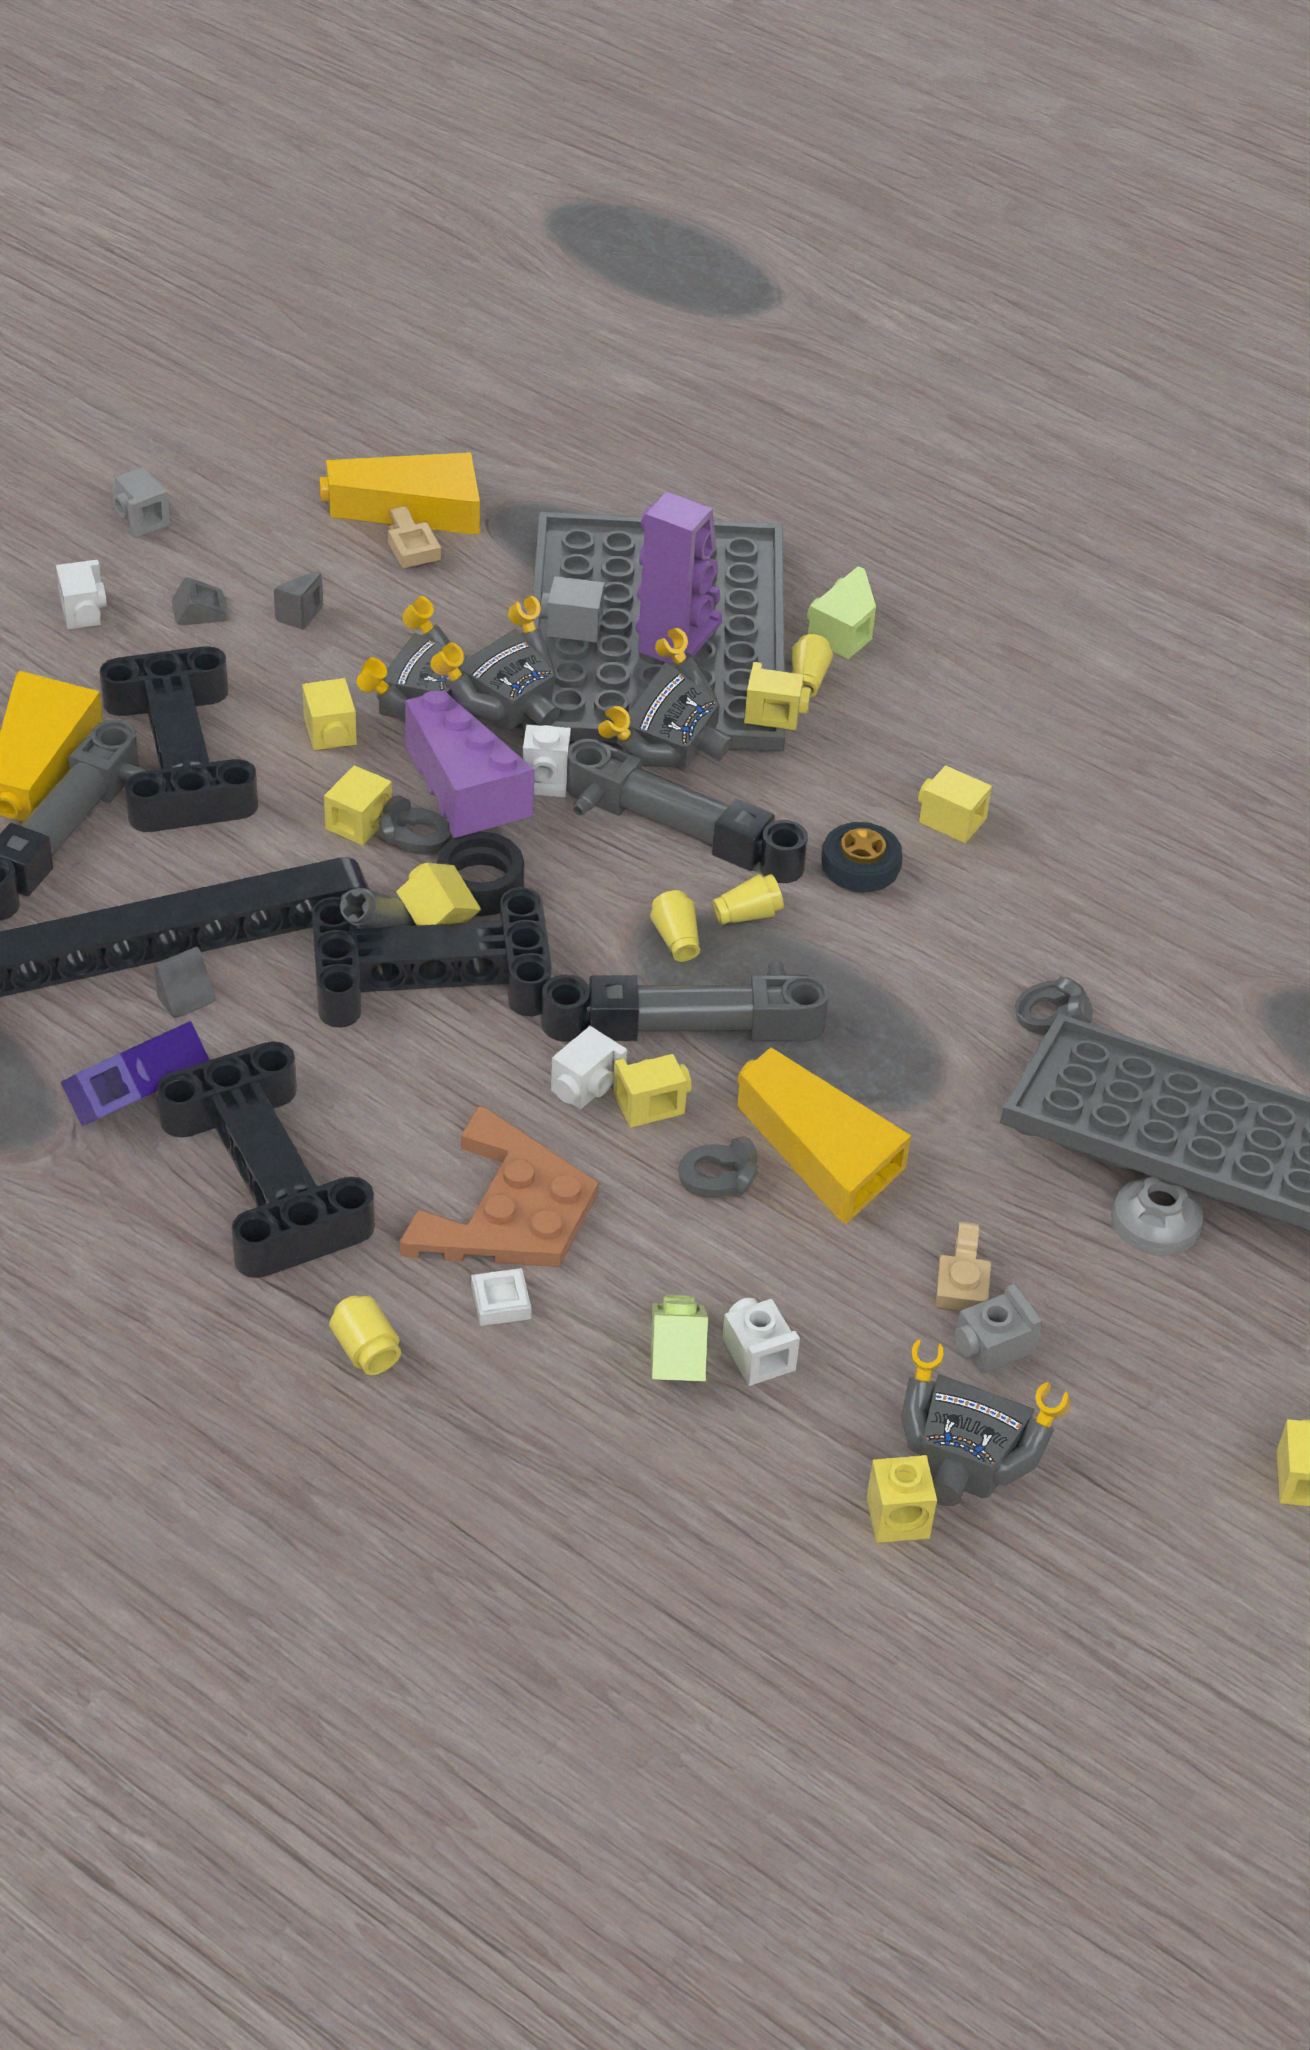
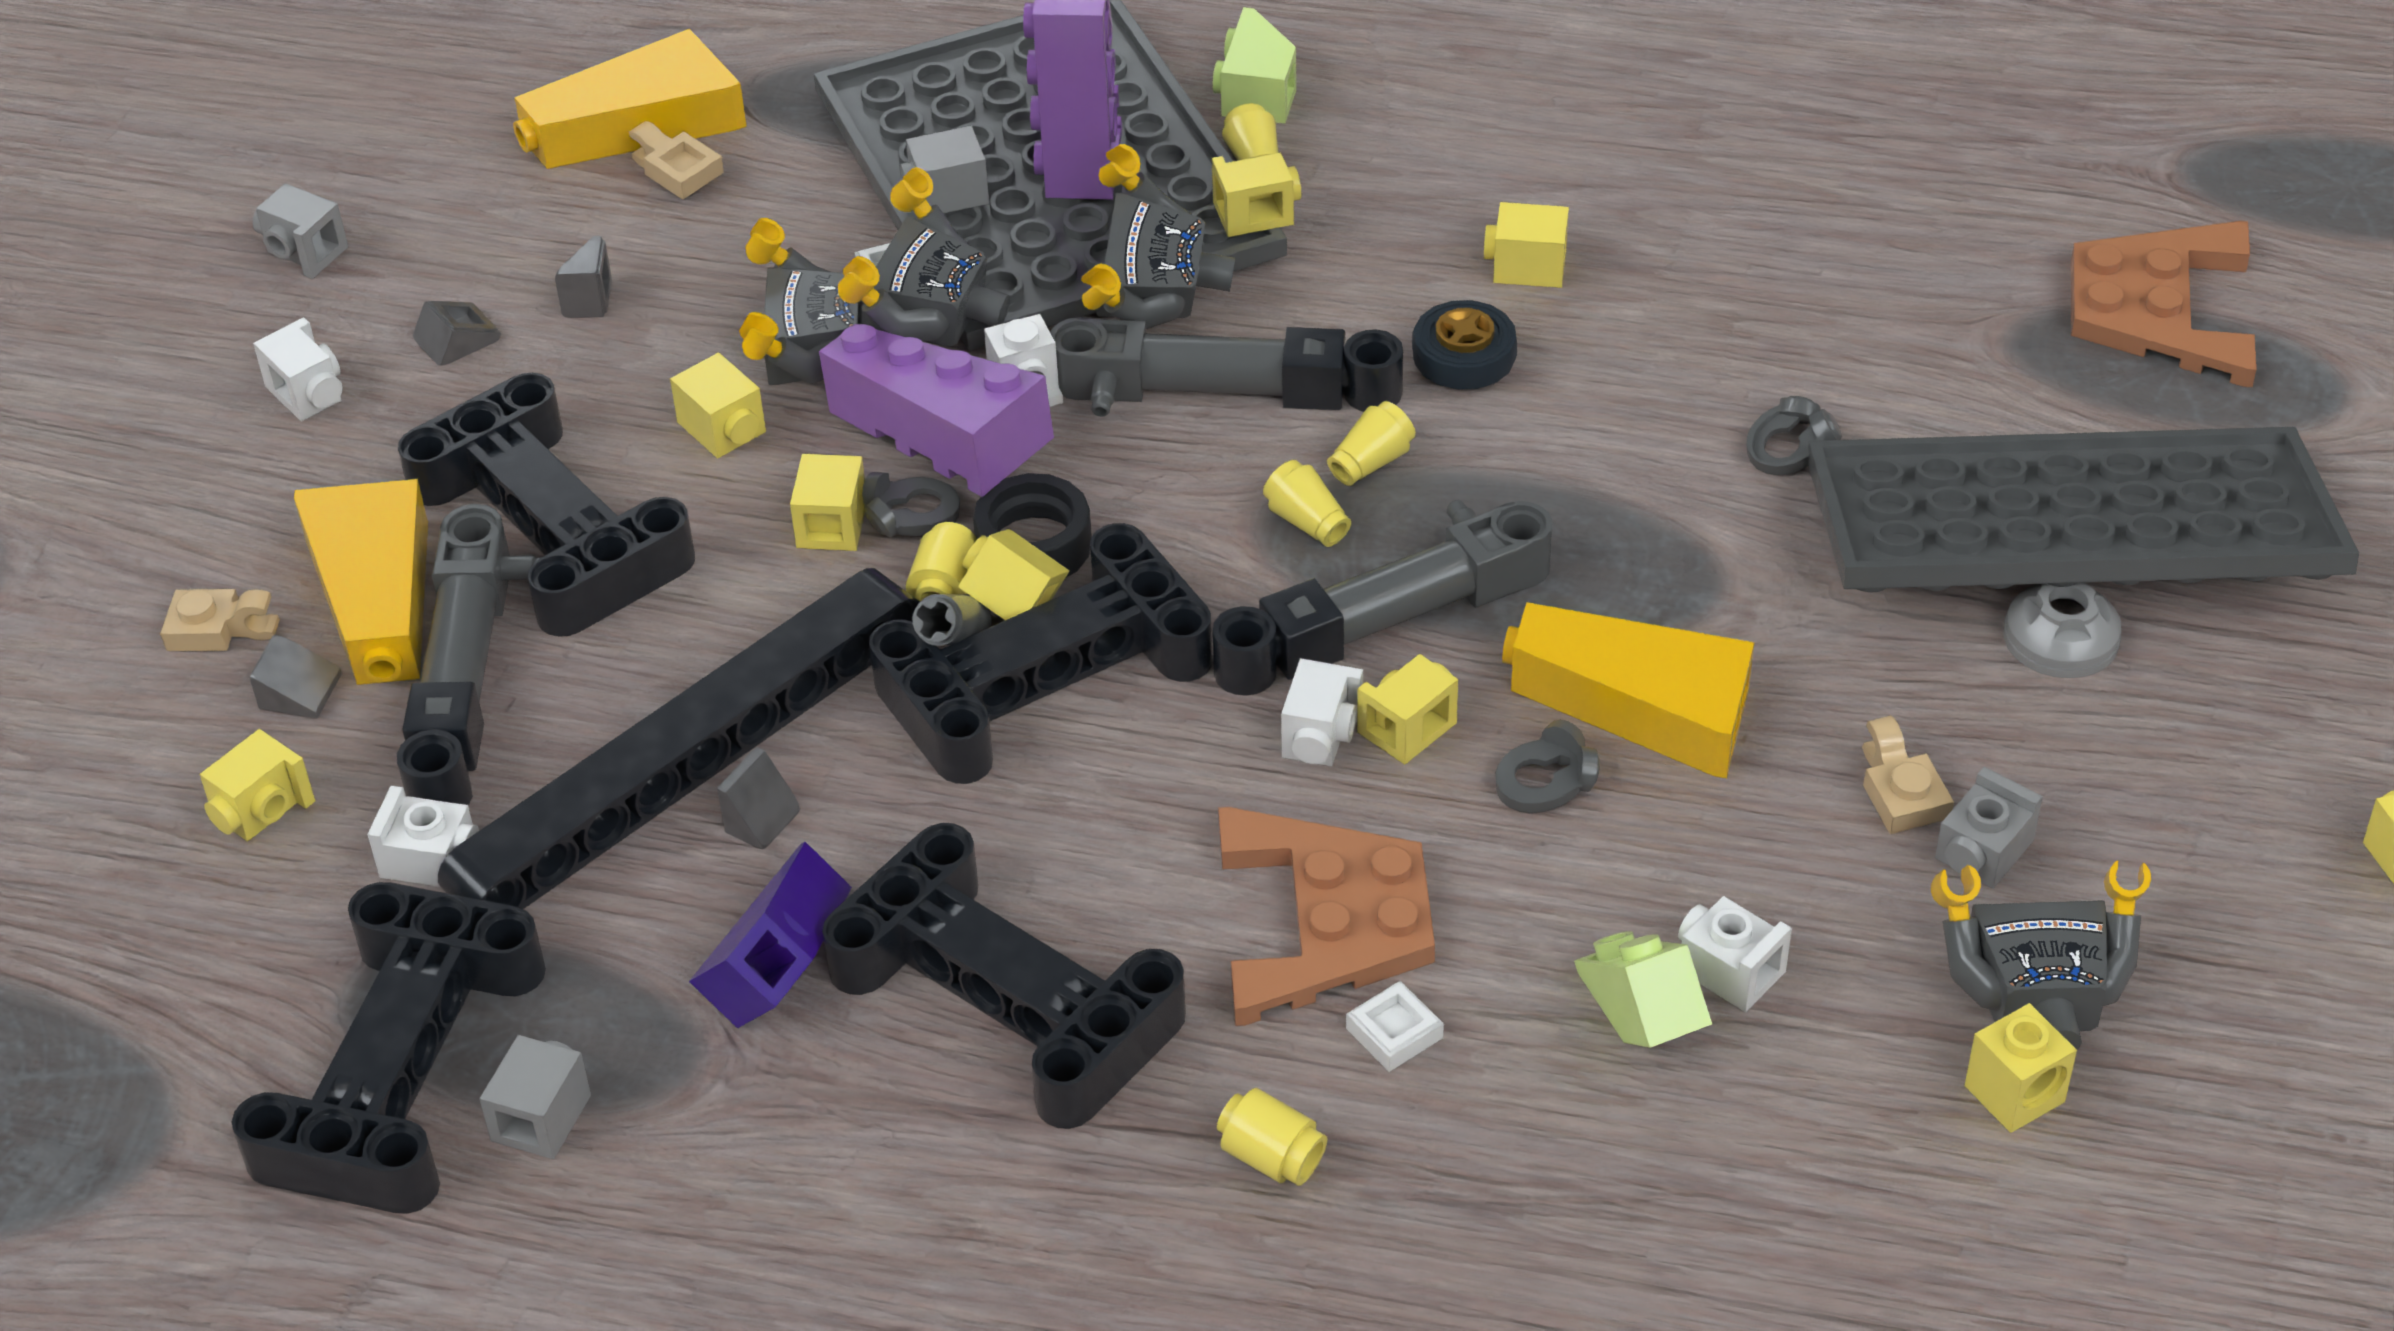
camera: 20 degrees left, 0 degrees up
none -> light yellow brick [906,522,977,601]

